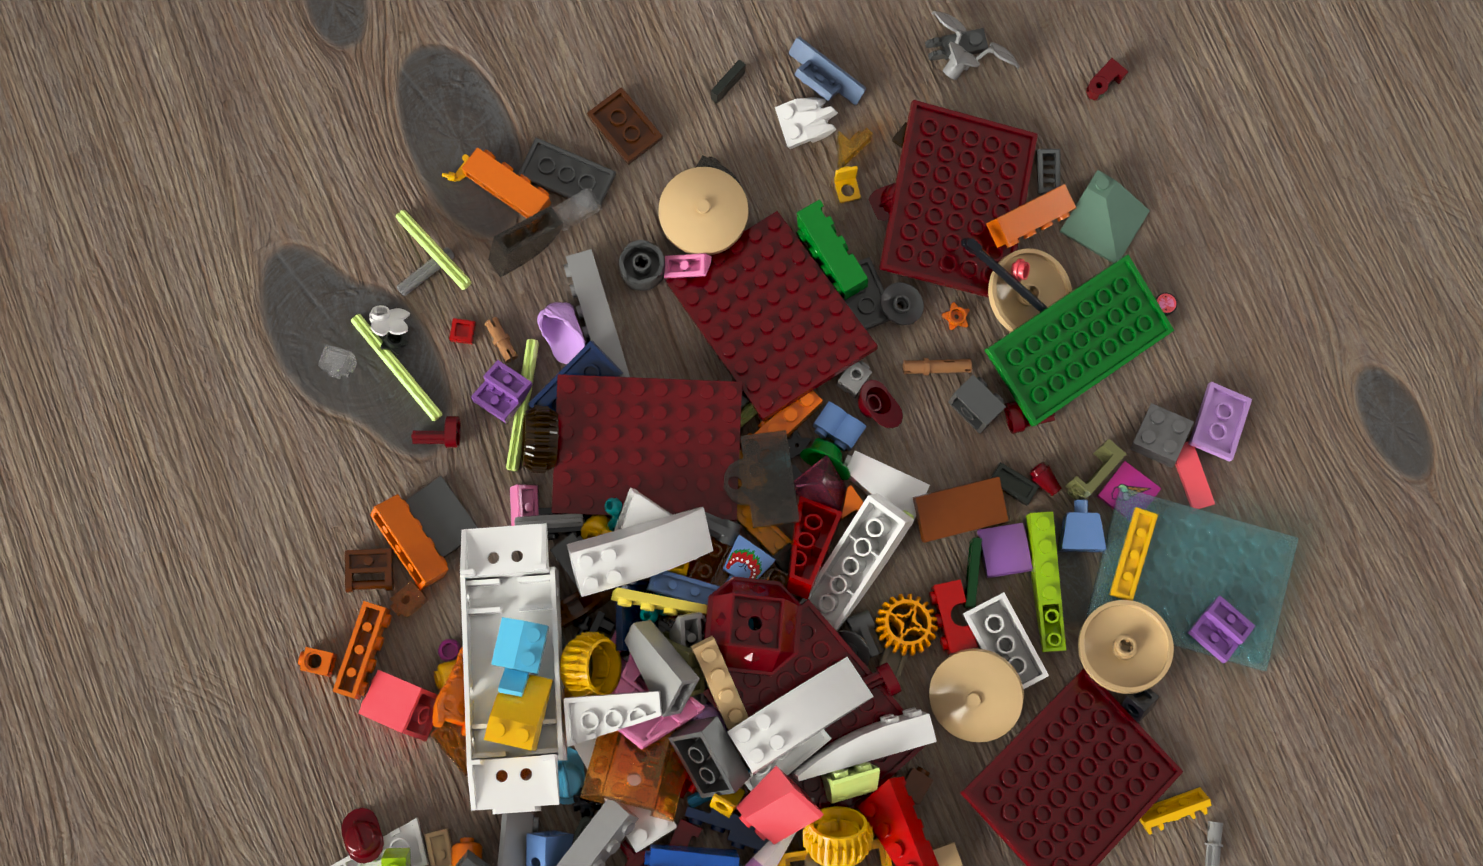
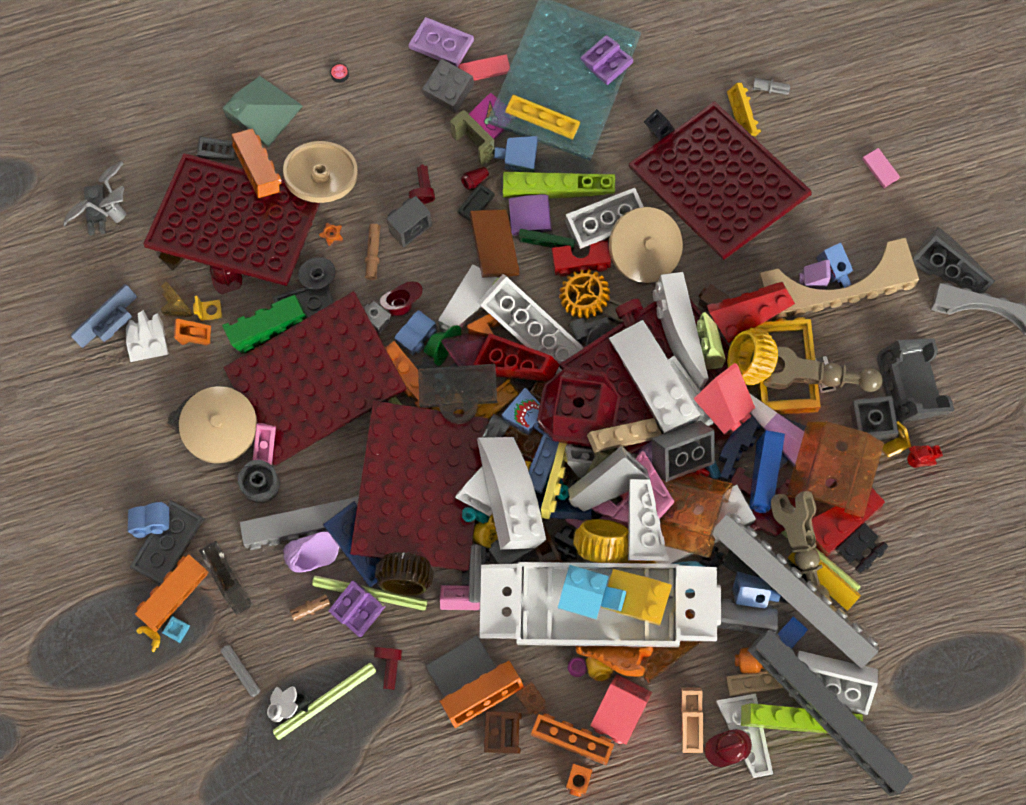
camera: 75 degrees left, 5 degrees down
clear brick [318,344,357,379] -> none
yellowish green axle [396,210,471,290] -> none
red tile [449,318,476,344] -> none
clear brick [549,188,602,231] -> none
reddish brown plate [587,87,663,165] -> none
yellow bracket [709,788,745,818] -> none
pearl dark grey tile [711,60,746,104] -> none
black hinge [961,238,1047,312] -> none
green plate [984,255,1174,426] -> none
coral plate [1011,259,1030,281] -> none
tan dish [1078,600,1174,694] -> none
dark red leg [1086,58,1128,100] -> none
none -> medium blue brick [128,502,169,538]
none -> medium azure tile [162,616,190,643]
none -> orange slope [174,319,211,345]
none -> light nougat slope [681,688,703,753]

